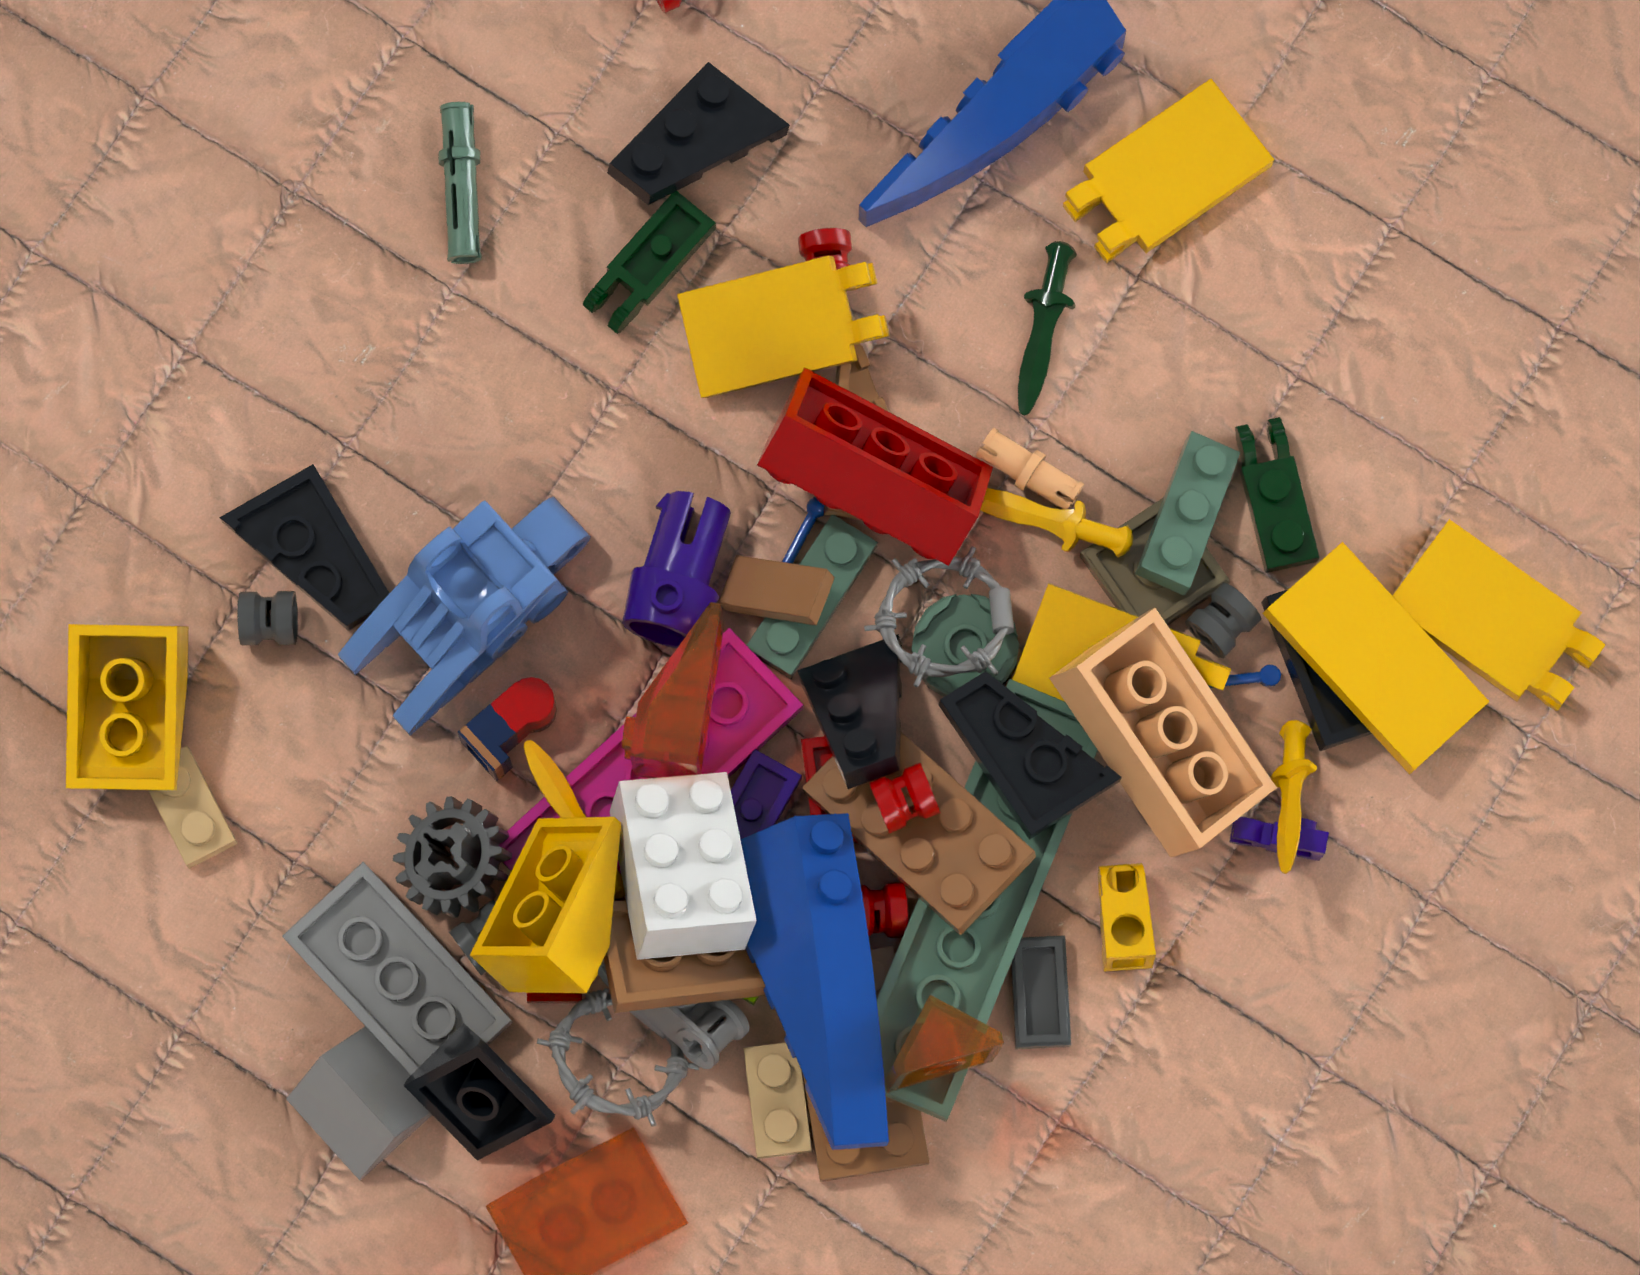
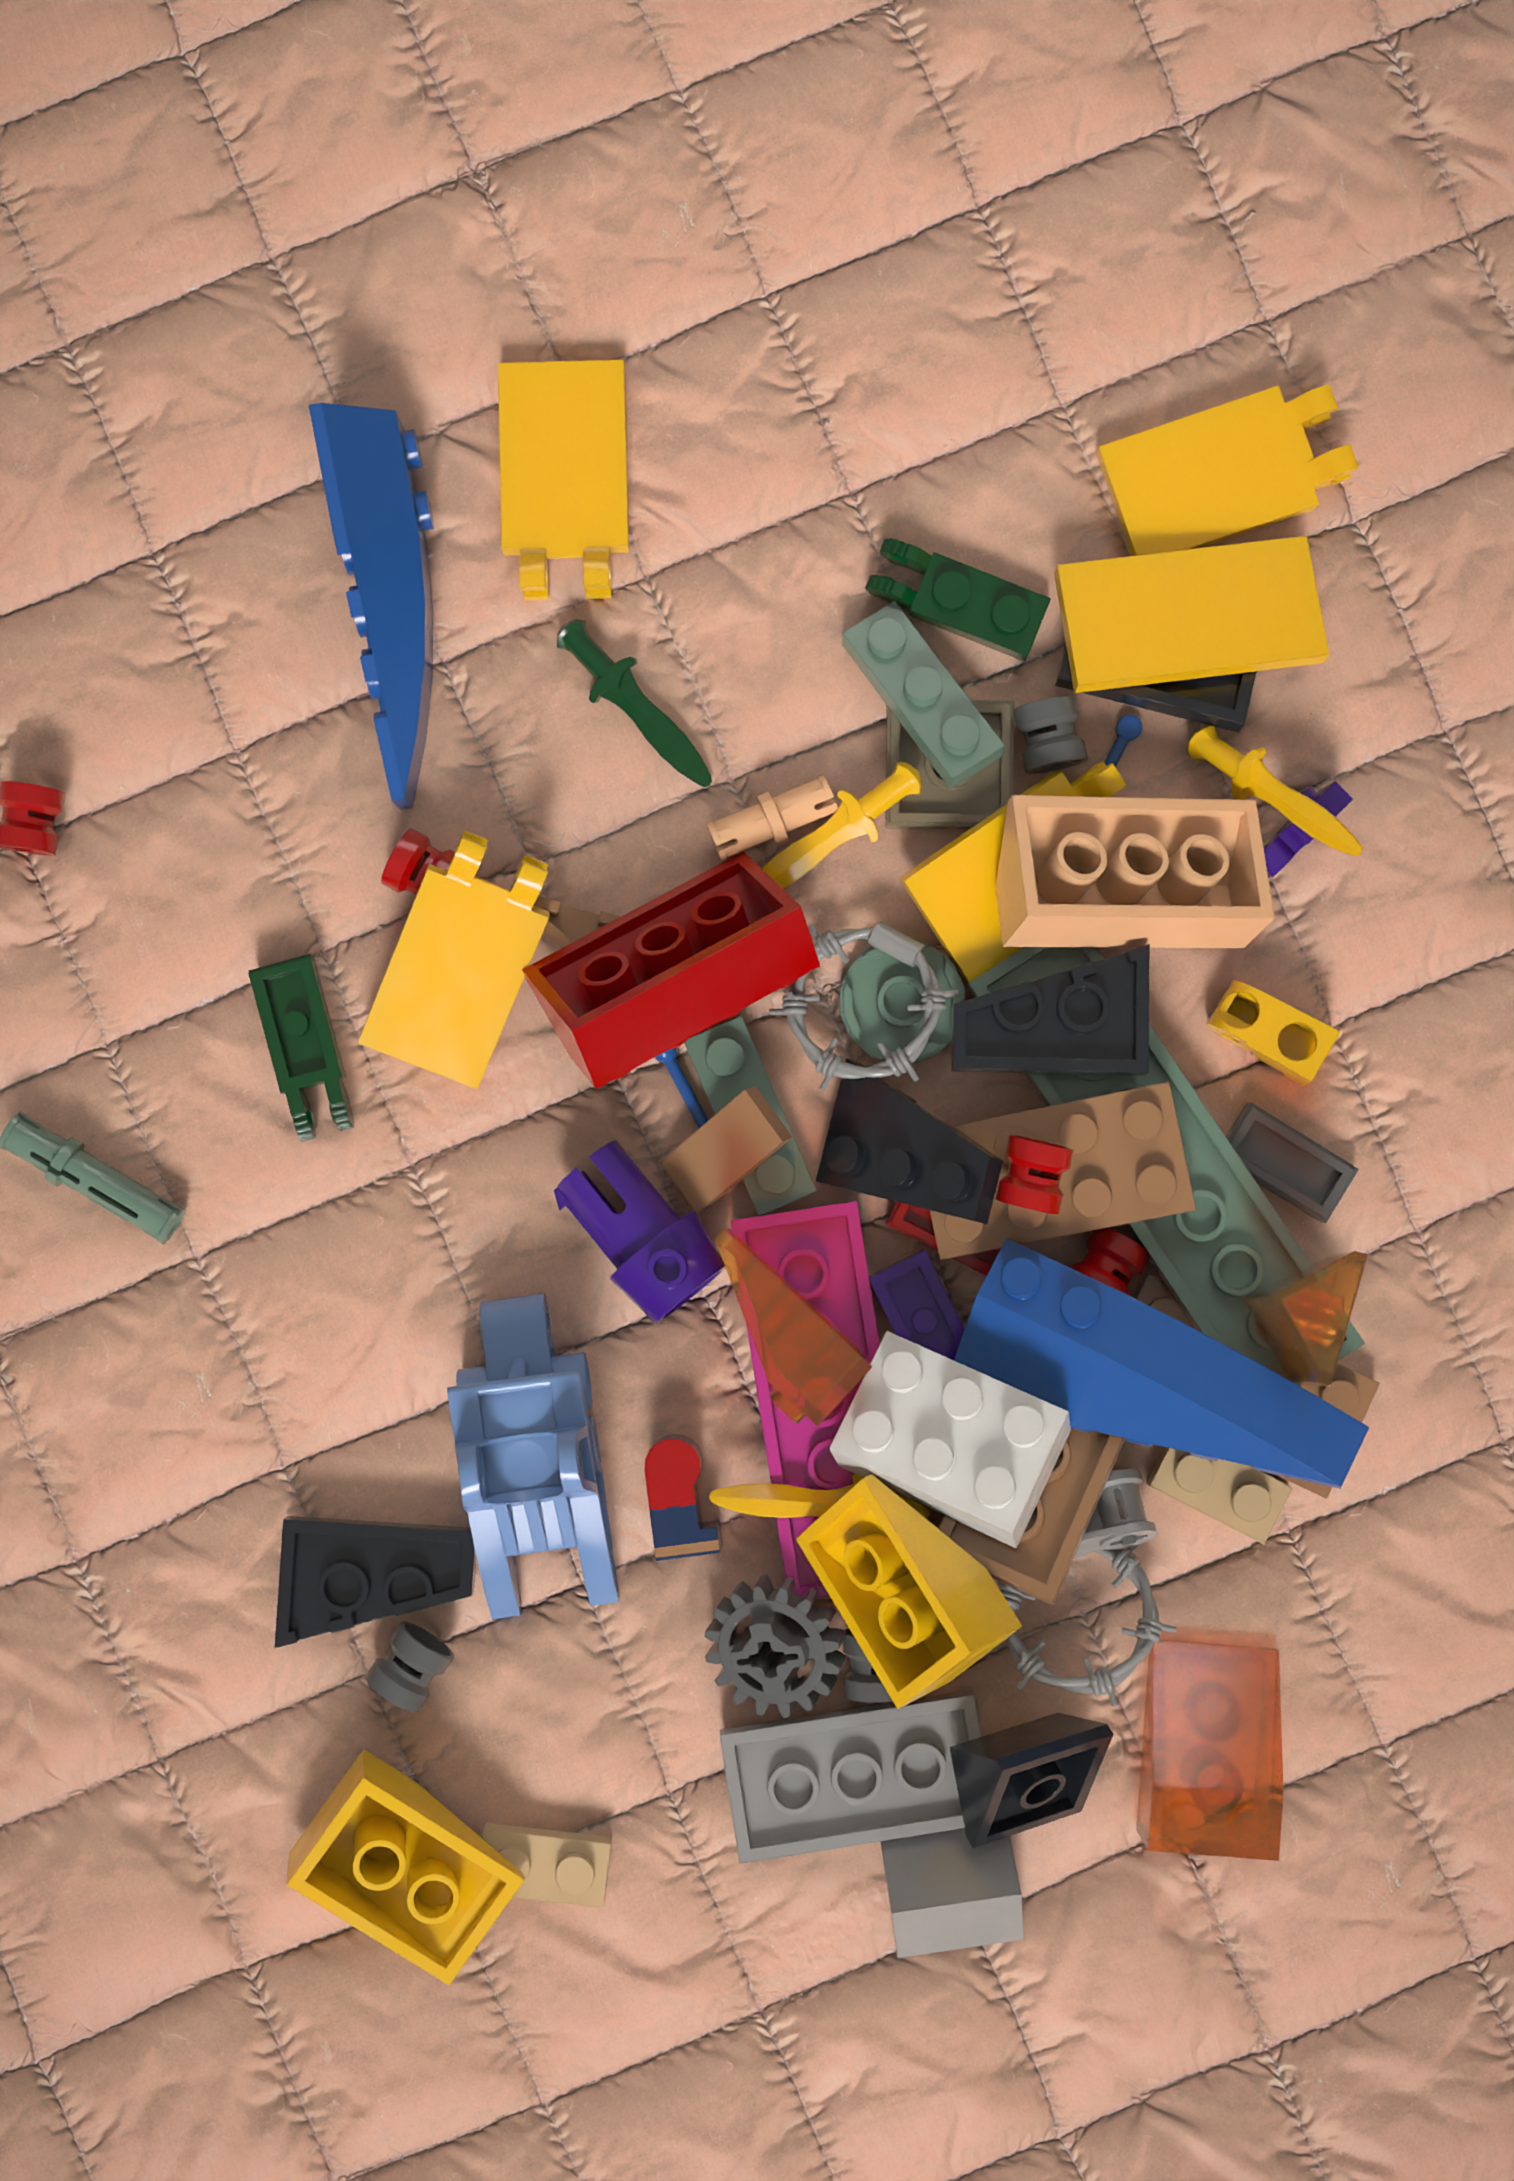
camera: 55 degrees left, 10 degrees up
black wing [607,62,790,205] -> none

